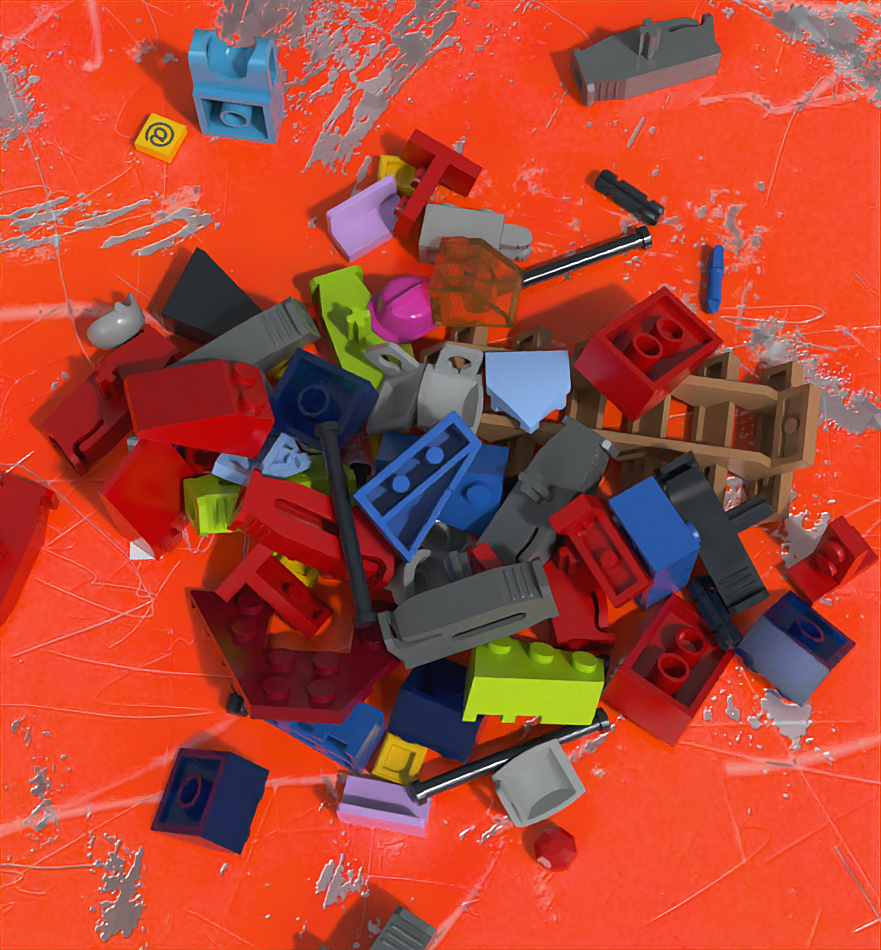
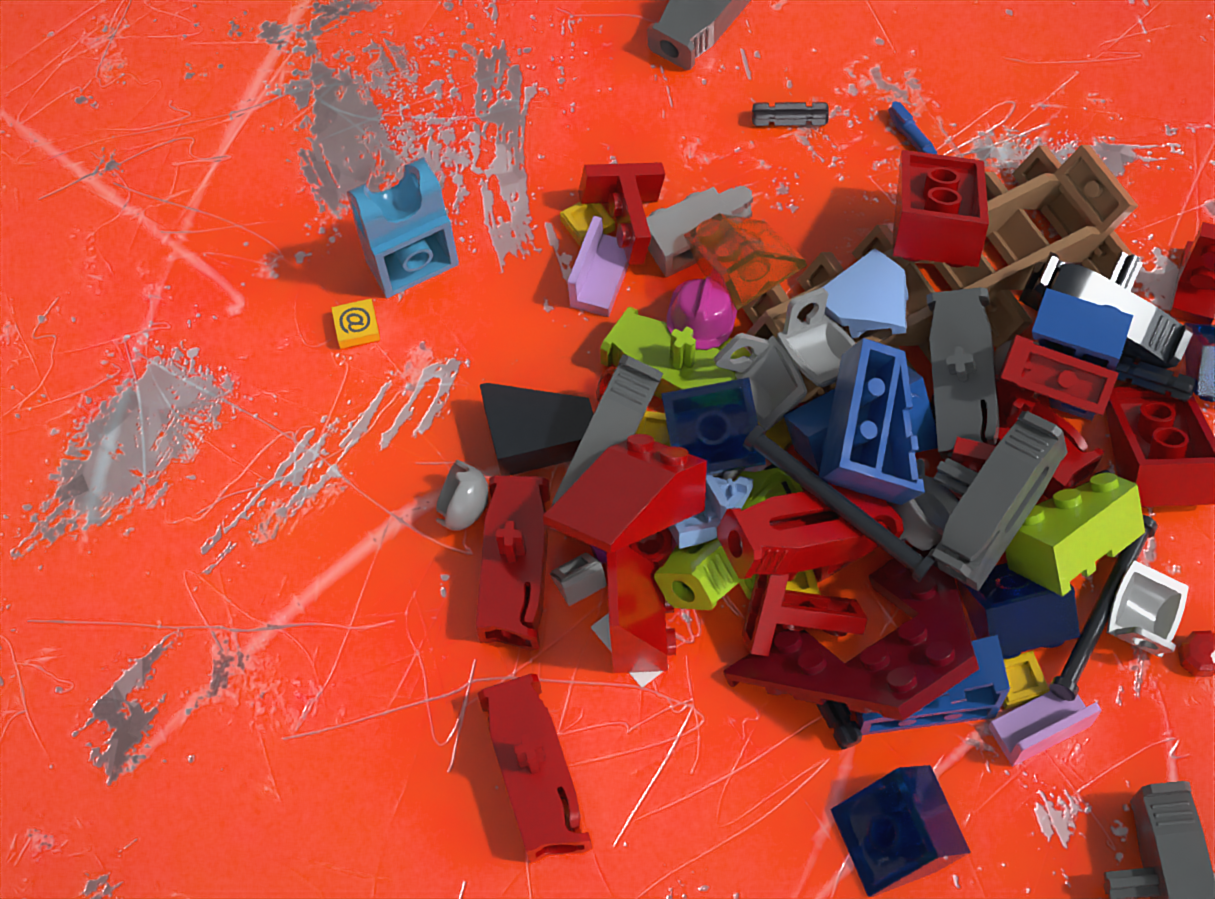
camera: 35 degrees left, 5 degrees down
black bar [469,225,653,310] -> none

